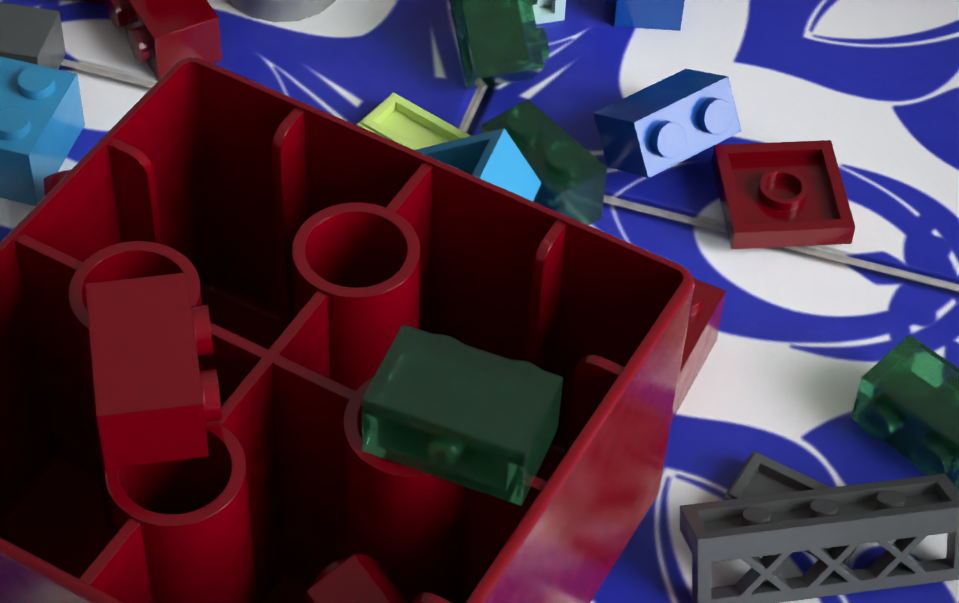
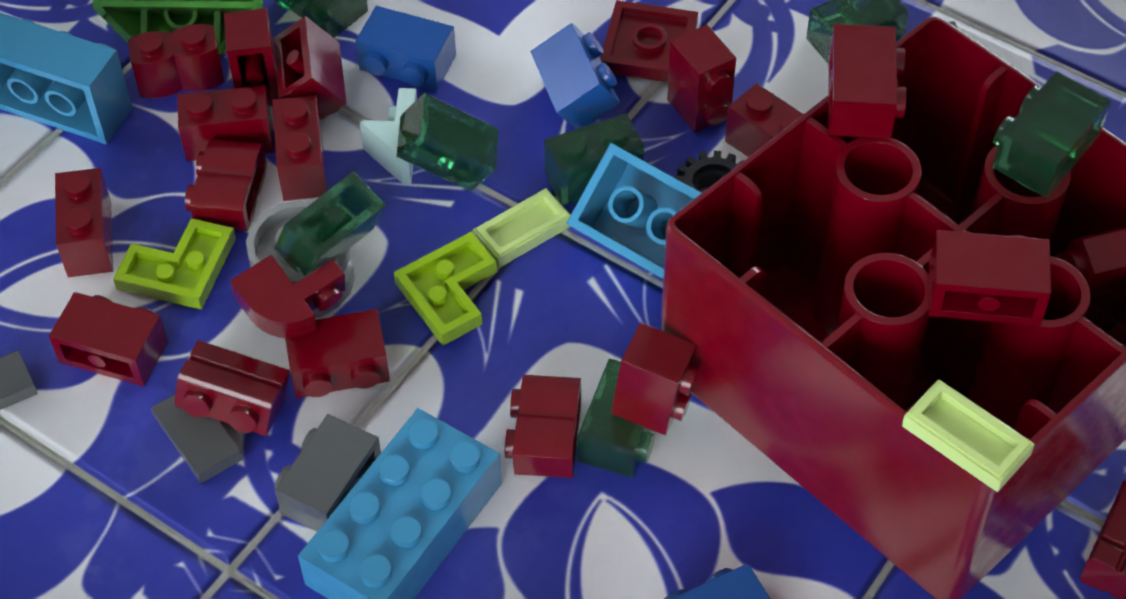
camera: 70 degrees left, 5 degrees up
none -> lime plate [393,231,497,346]
none -> dark red brick [667,24,736,133]
none -> dark red brick [828,24,906,139]

